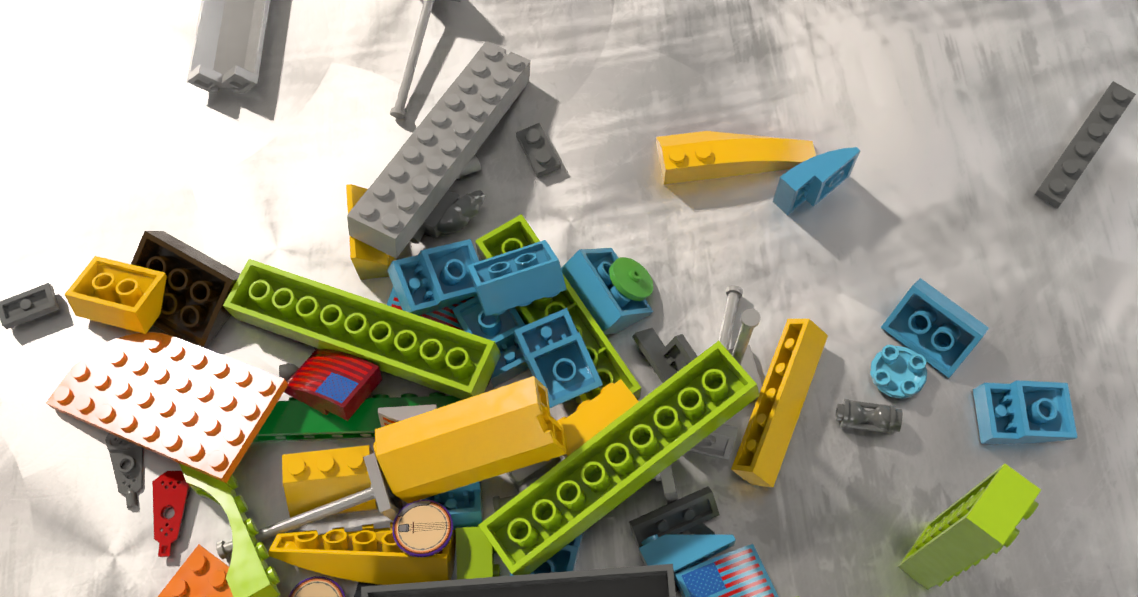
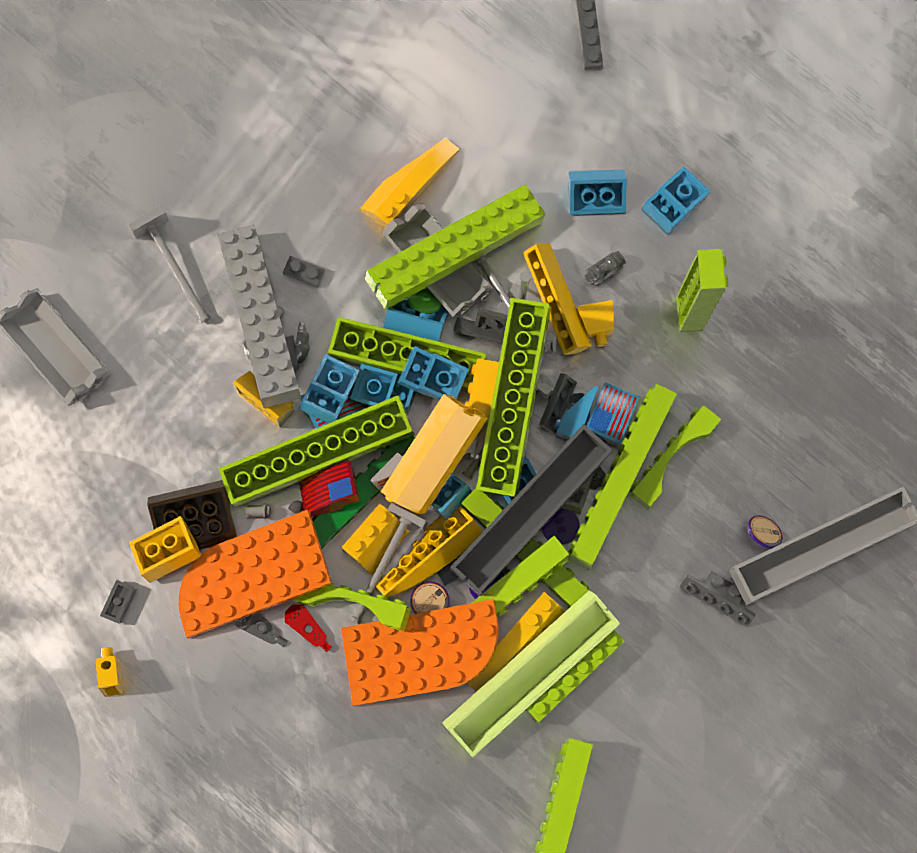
camera: 50 degrees left, 10 degrees up
piece [392,500,453,557] -> none
dark azure slope [467,240,567,316] -> none
dark azure slope [772,147,860,215] -> none
medium azure dish [870,345,927,399] -> none
none -> light grey pin [246,503,271,519]
none -> lime piece [365,184,546,310]
none -> light grey panel [381,203,493,317]
none -> yellow torso [577,300,614,347]

